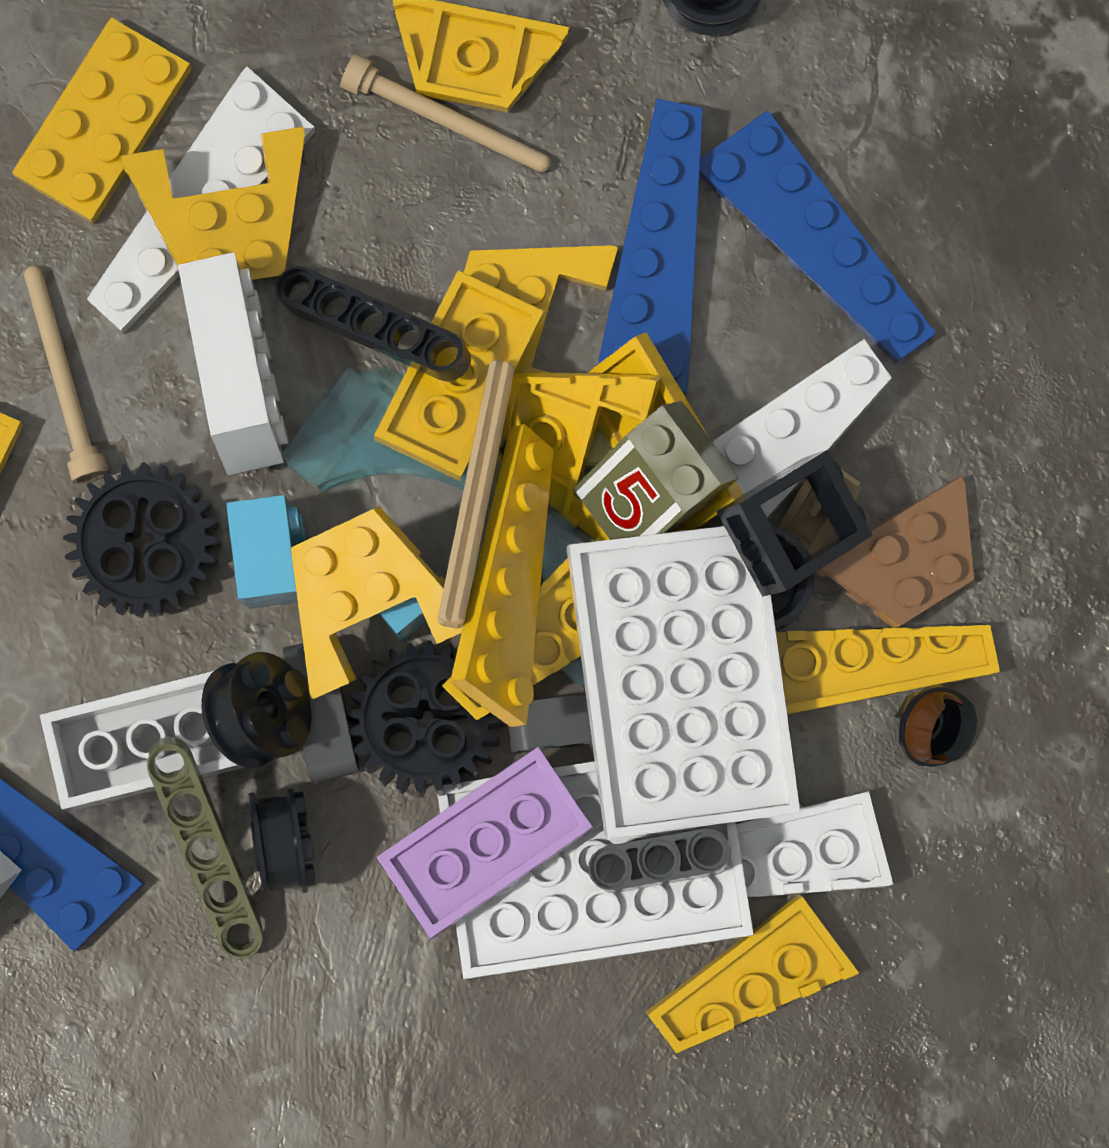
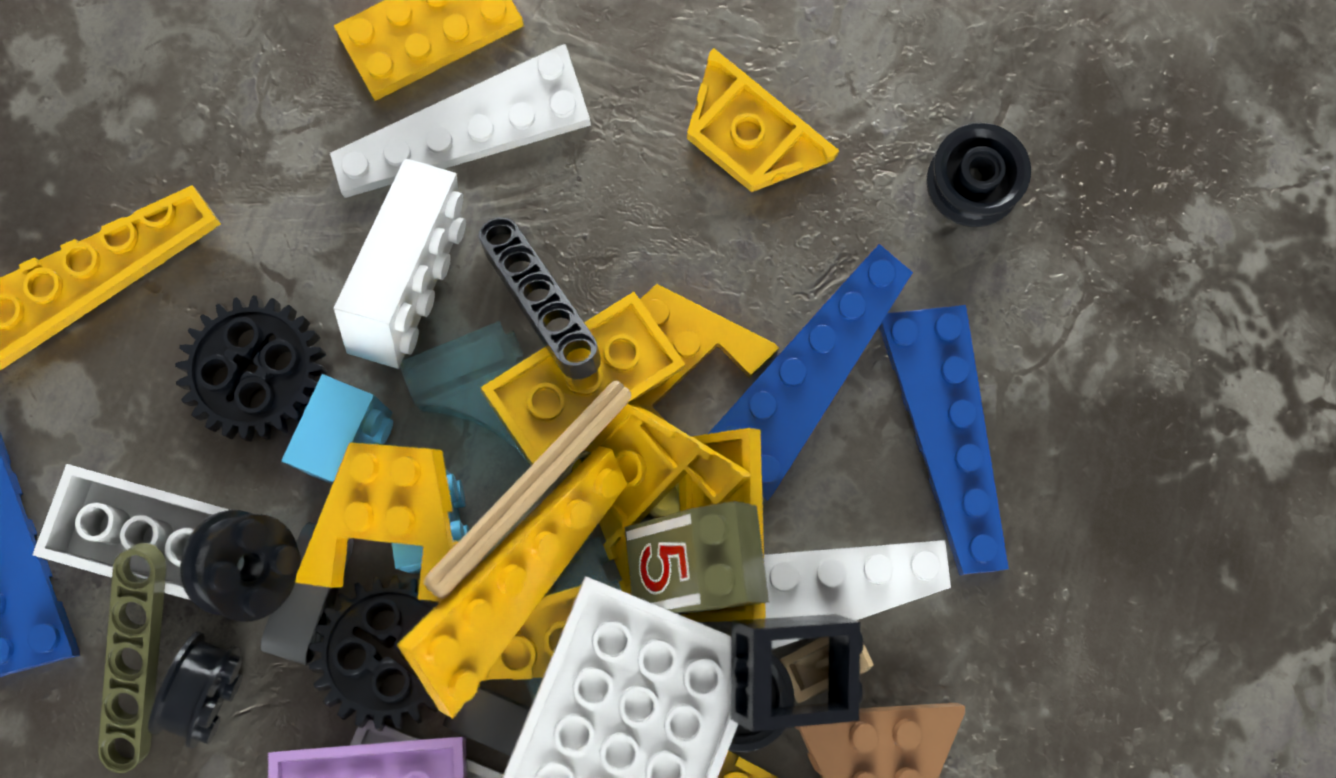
camera: 25 degrees right, 5 degrees down
tan piece [24,265,109,484] -> none
yellow wing [119,127,305,280] -> none
tan piece [340,53,551,172] -> none

